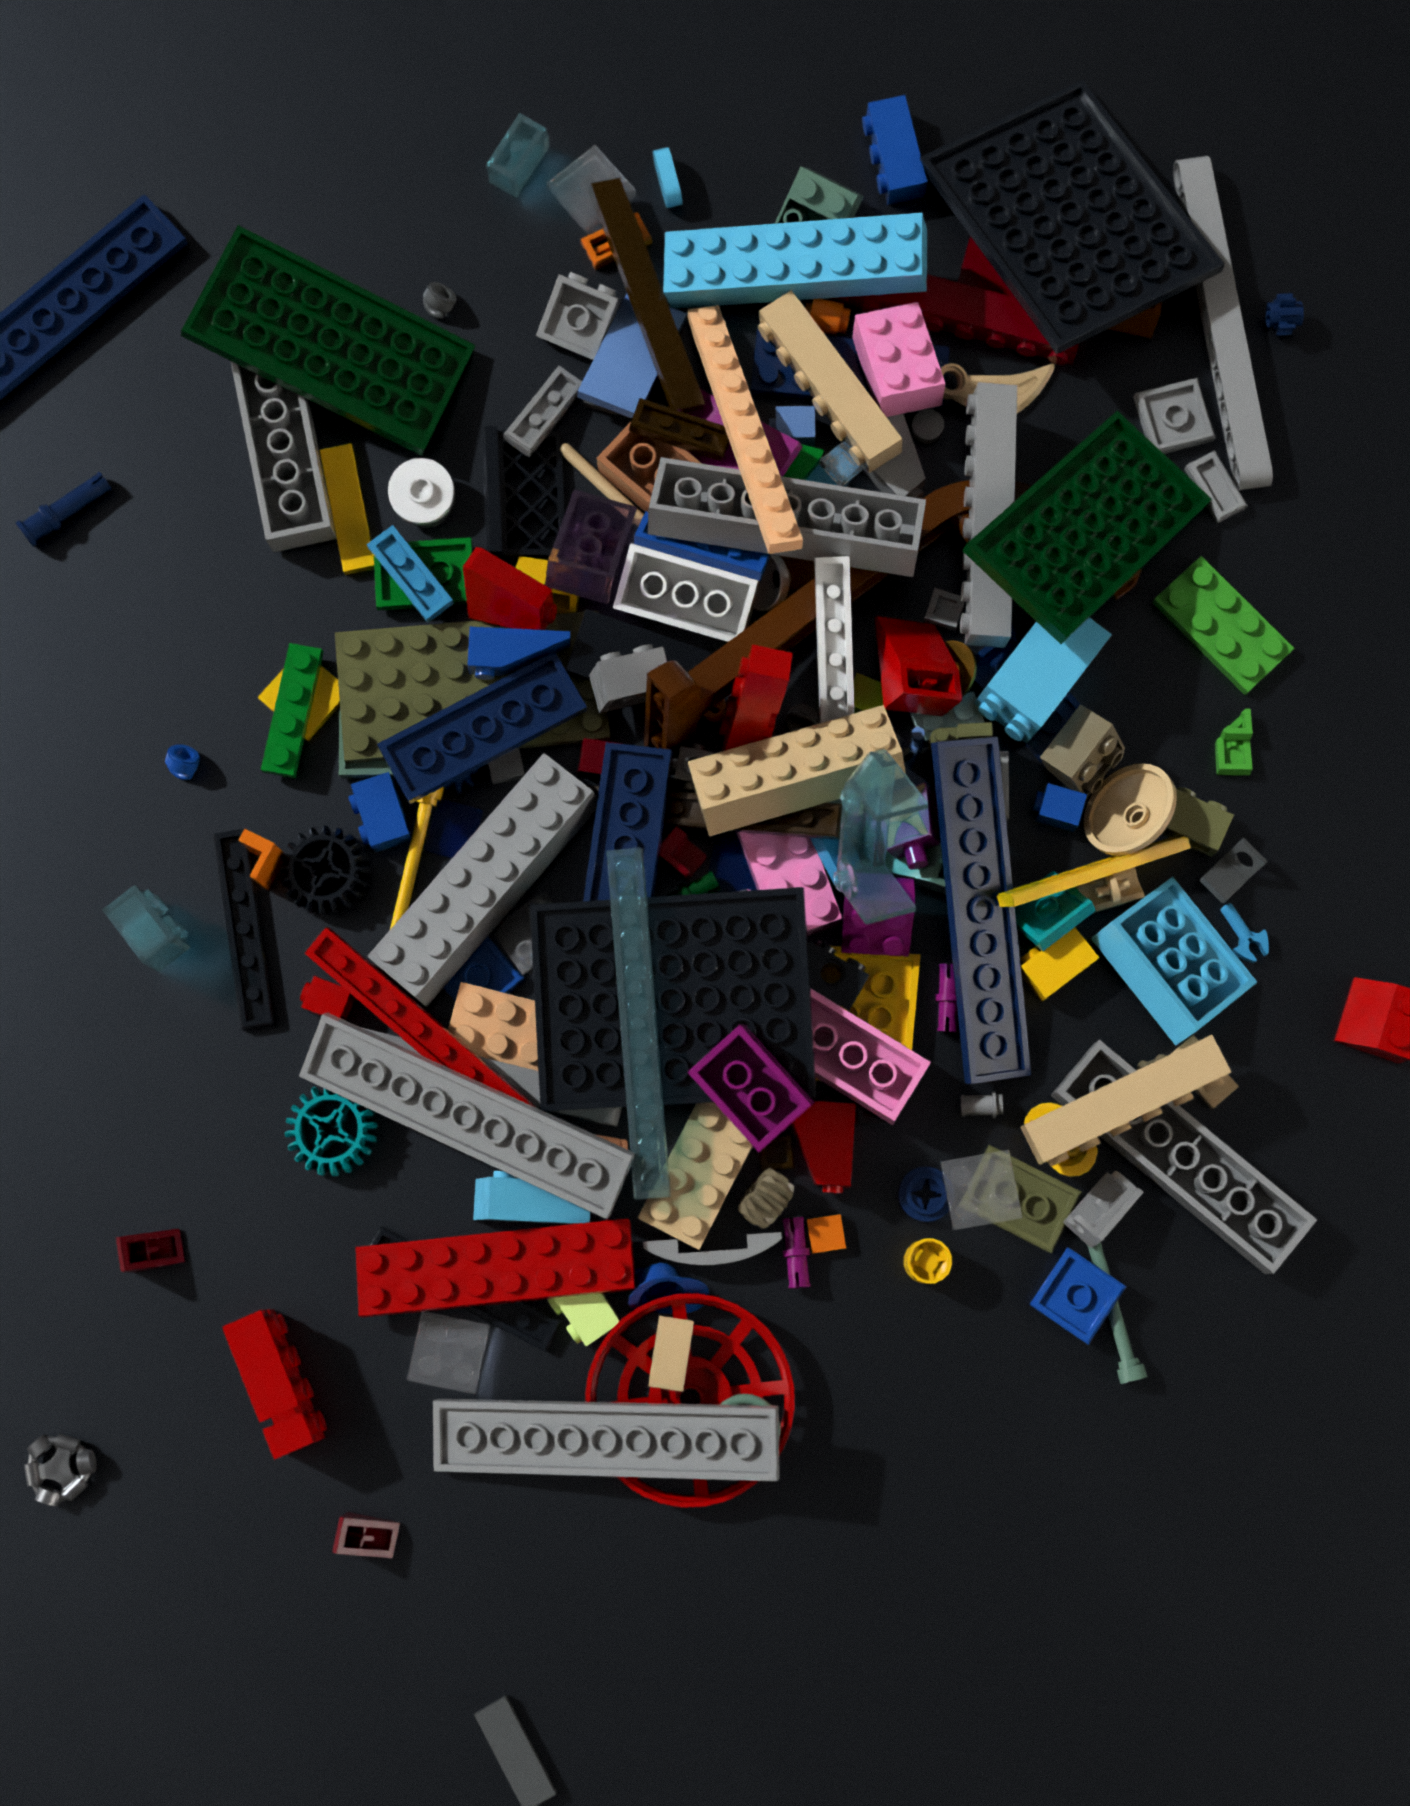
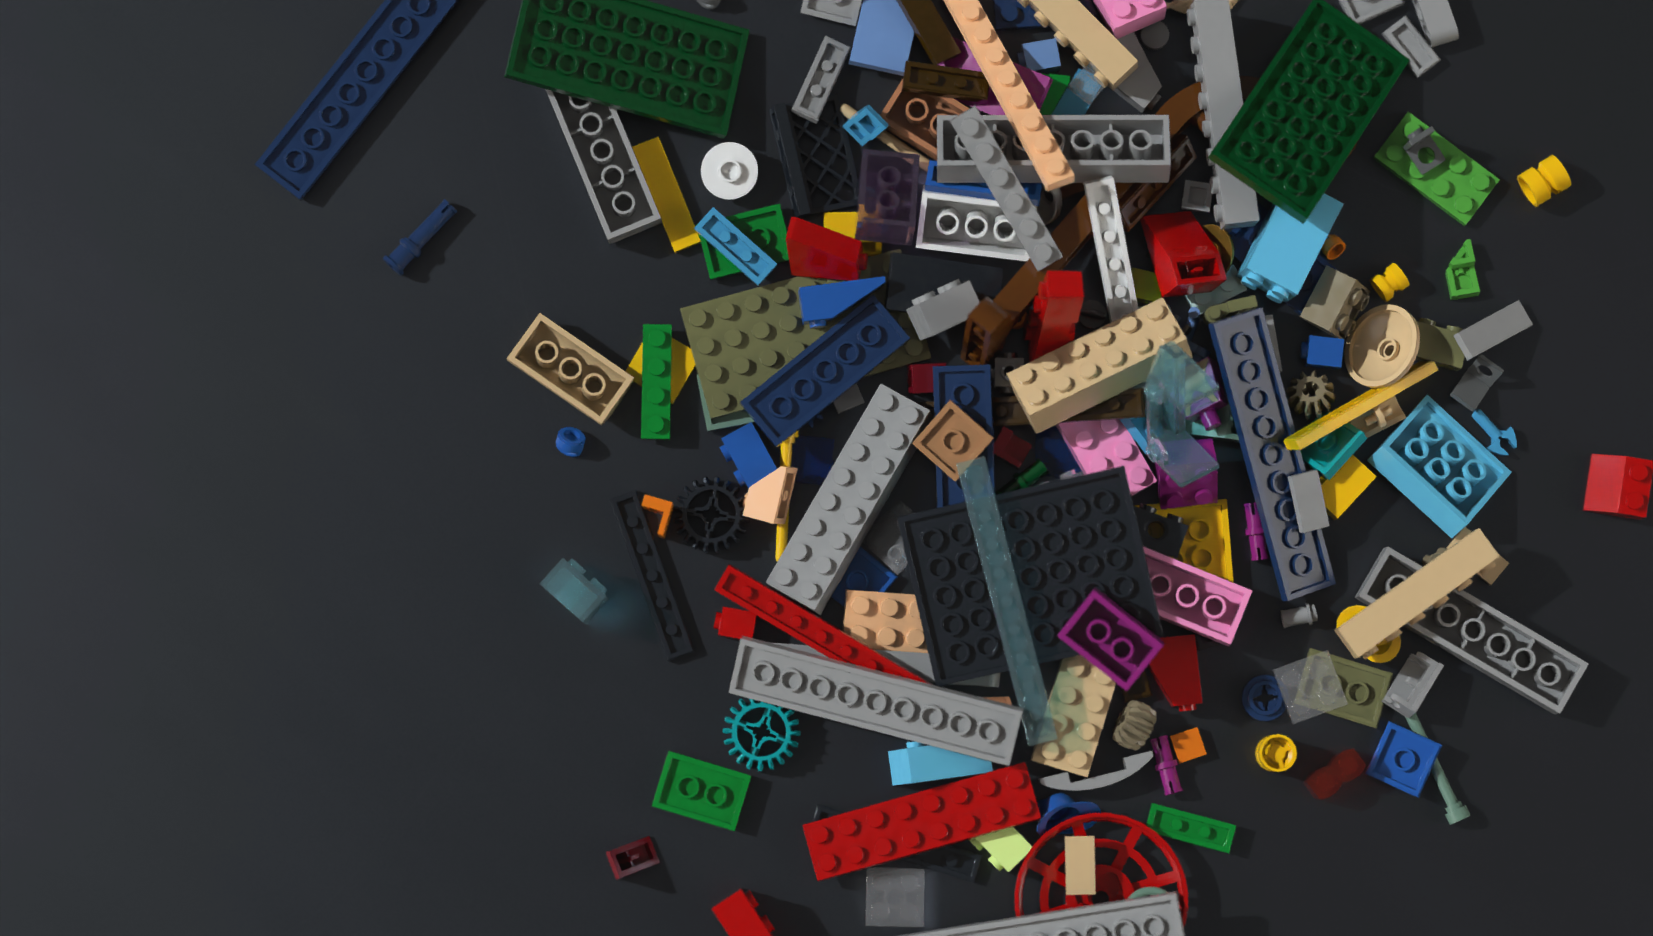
camera: 15 degrees left, 5 degrees up
none -> tan brick [507,313,634,426]
none -> green plate [652,751,751,831]
none -> light nougat slope [743,466,798,524]
none -> dark azure slope [842,105,889,146]
none -> medium nougat plate [912,400,994,482]
none -> light grey plate [950,106,1063,271]
none -> reddish brown tile [1118,134,1197,232]
none -> green plate [1146,803,1236,853]
none -> dark tan gear [1286,370,1335,421]
none -> light grey tile [1288,470,1329,533]
none -> clear red brick [1304,749,1366,799]
none -> orange hinge [1321,234,1346,260]
none -> yellow wheel [1370,262,1410,302]
none -> dark grey bracket [1403,126,1446,175]
none -> light grey tile [1453,300,1533,361]
none -> yellow wheel [1517,155,1572,207]

